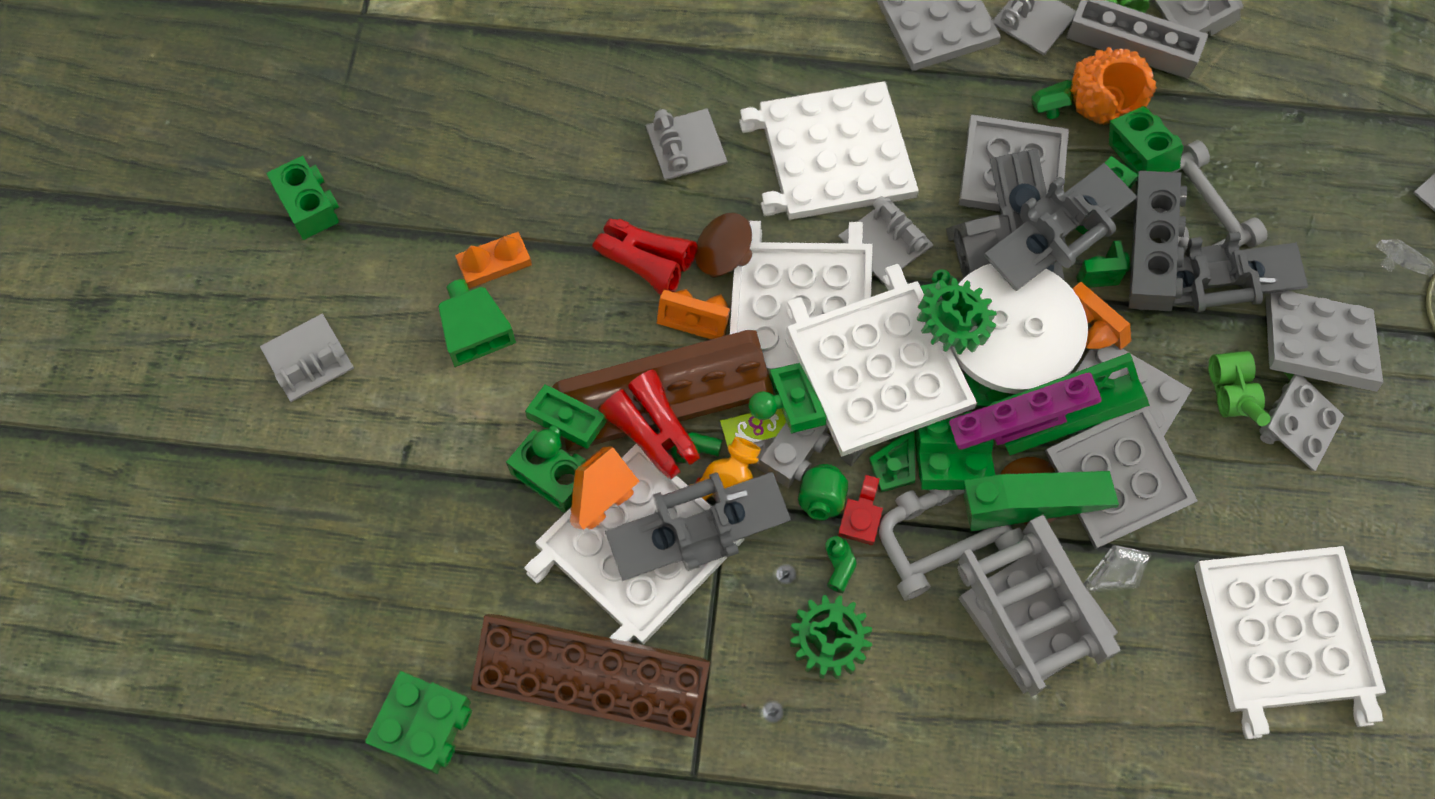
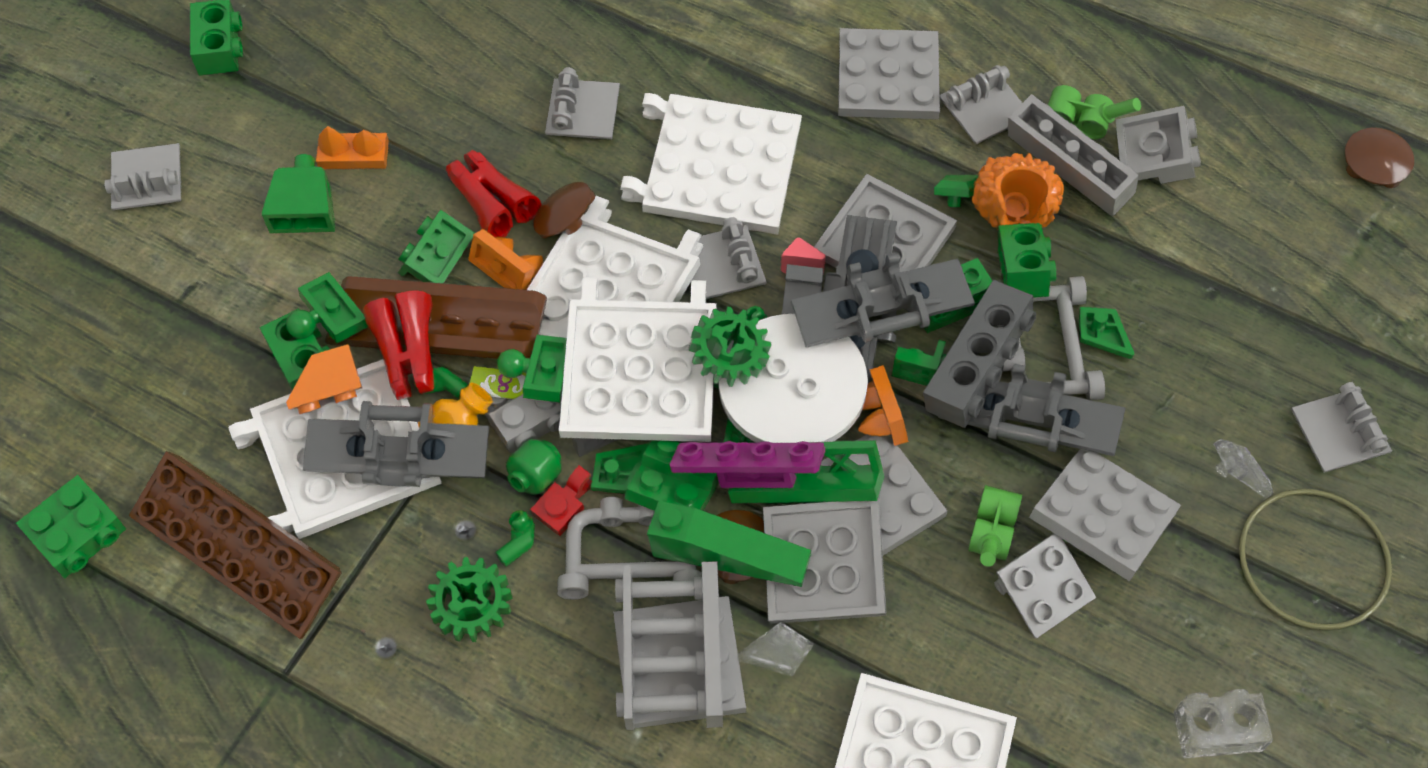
camera: 25 degrees right, 5 degrees down
none -> green bracket [397,209,475,283]
none -> coral slope [781,237,826,275]
none -> green piece [1079,307,1134,359]

